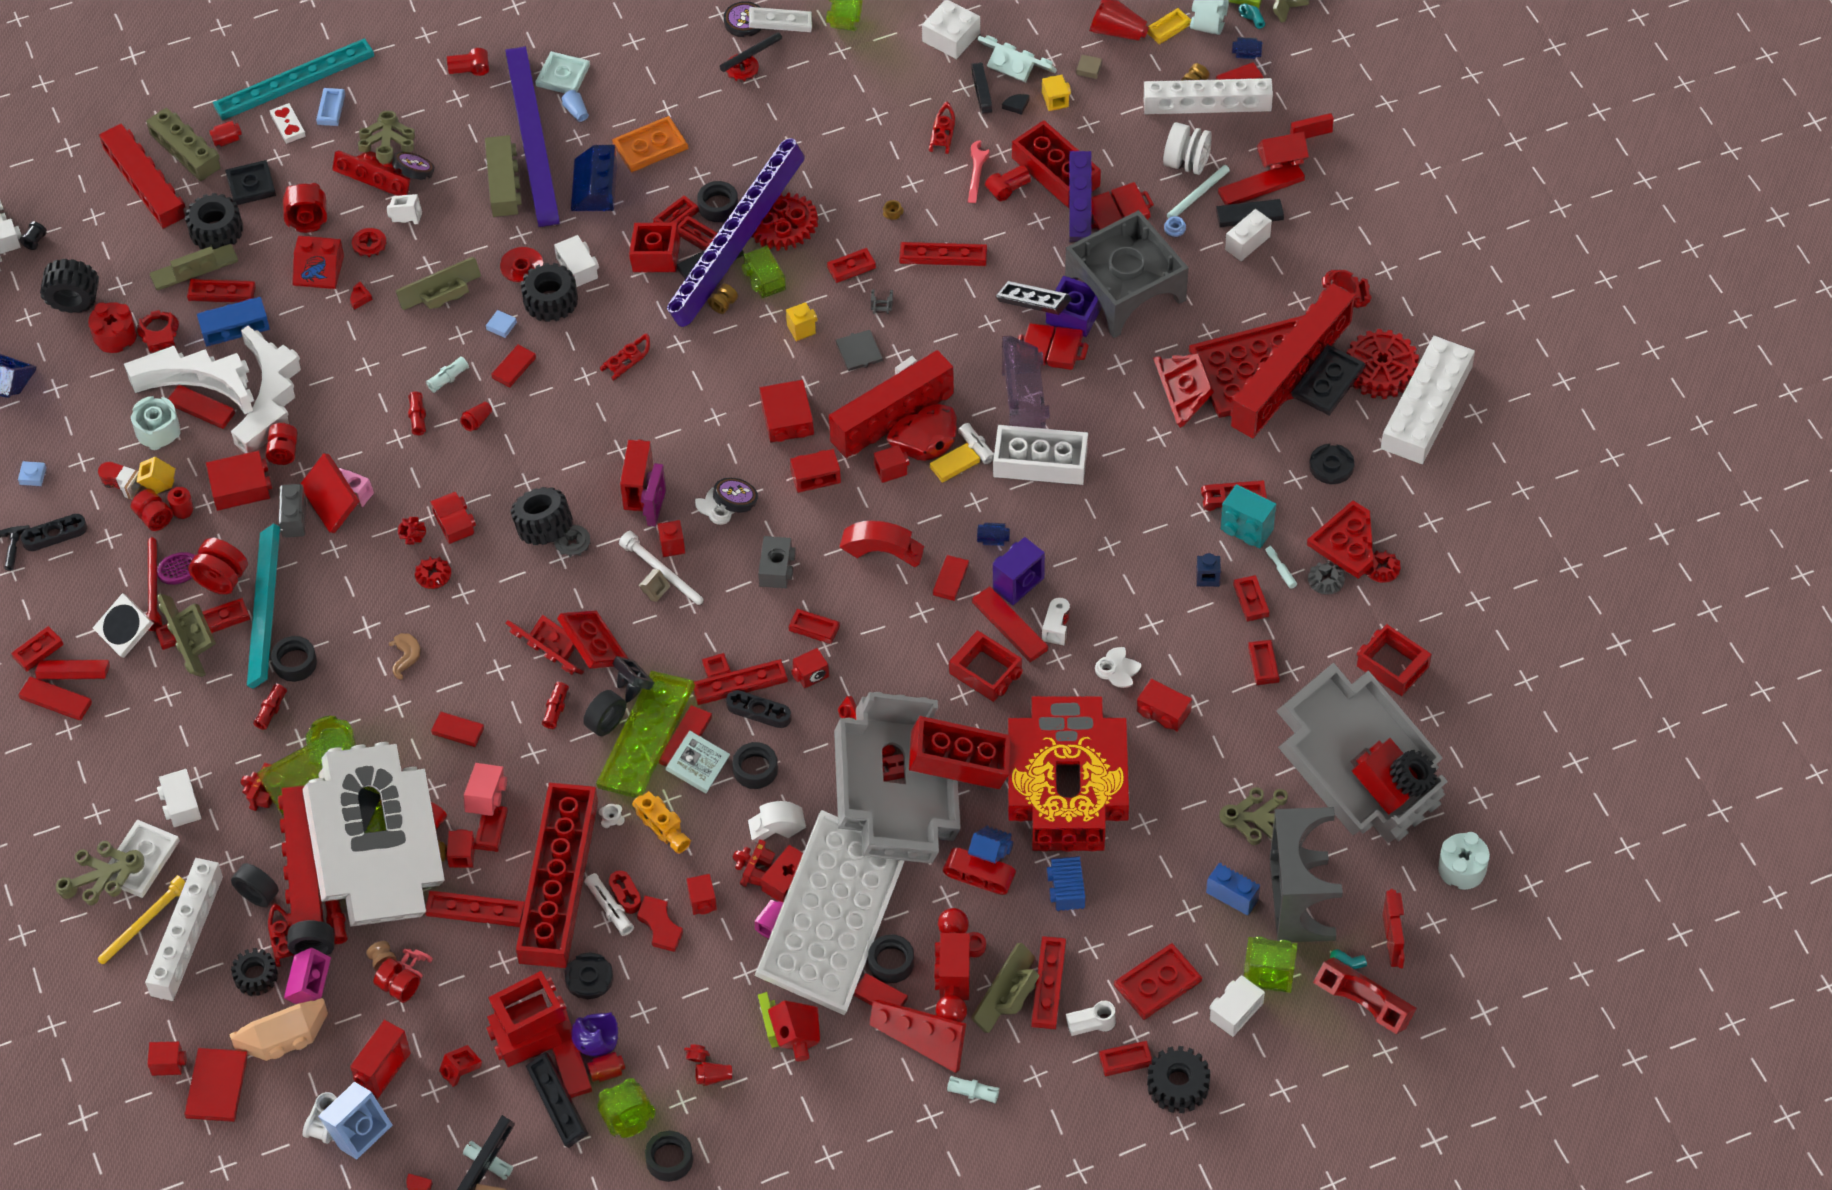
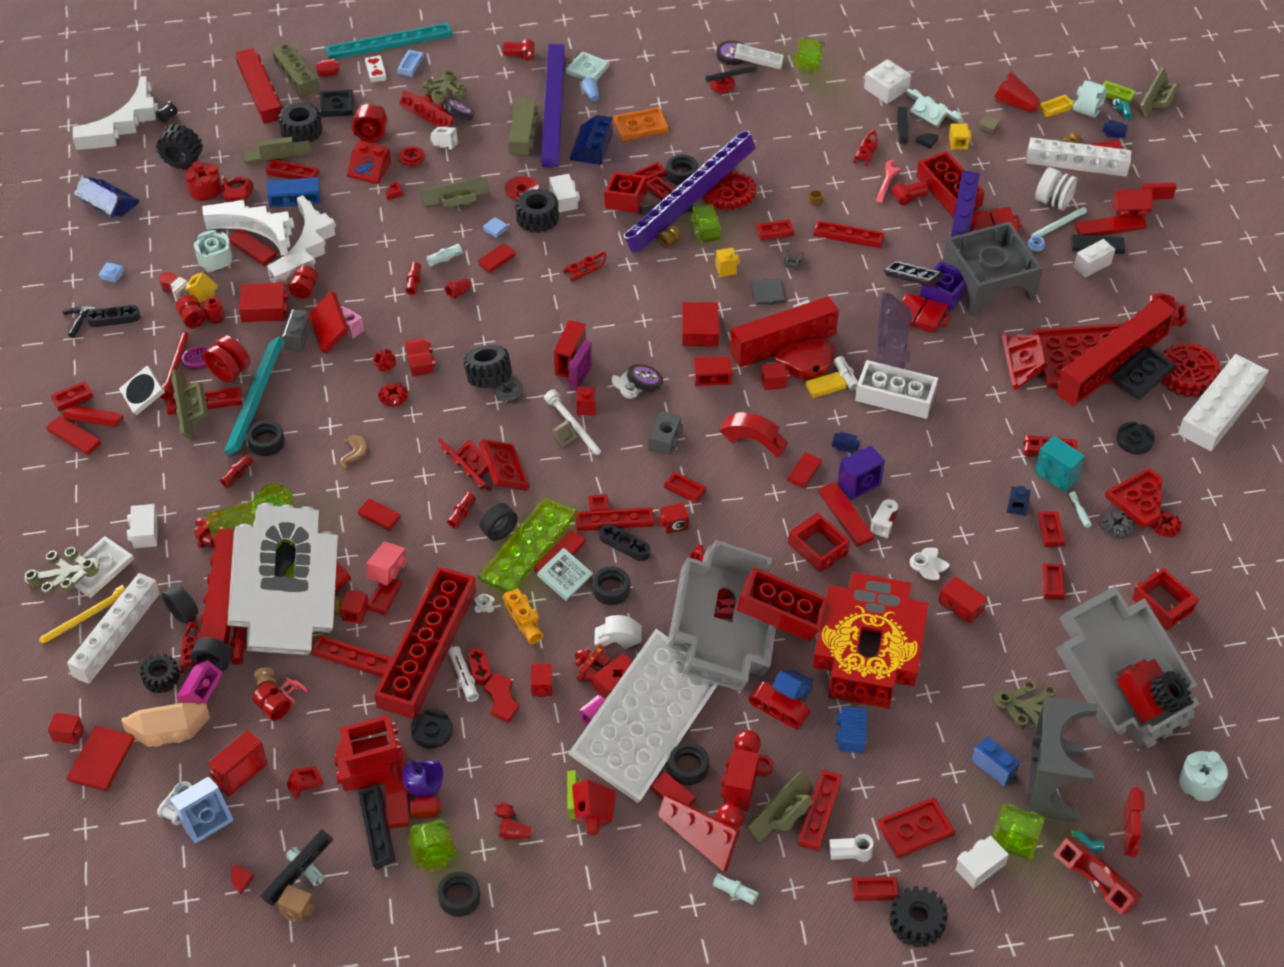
camera: 10 degrees right, 5 degrees down
black tile [612,656,655,703] -> none

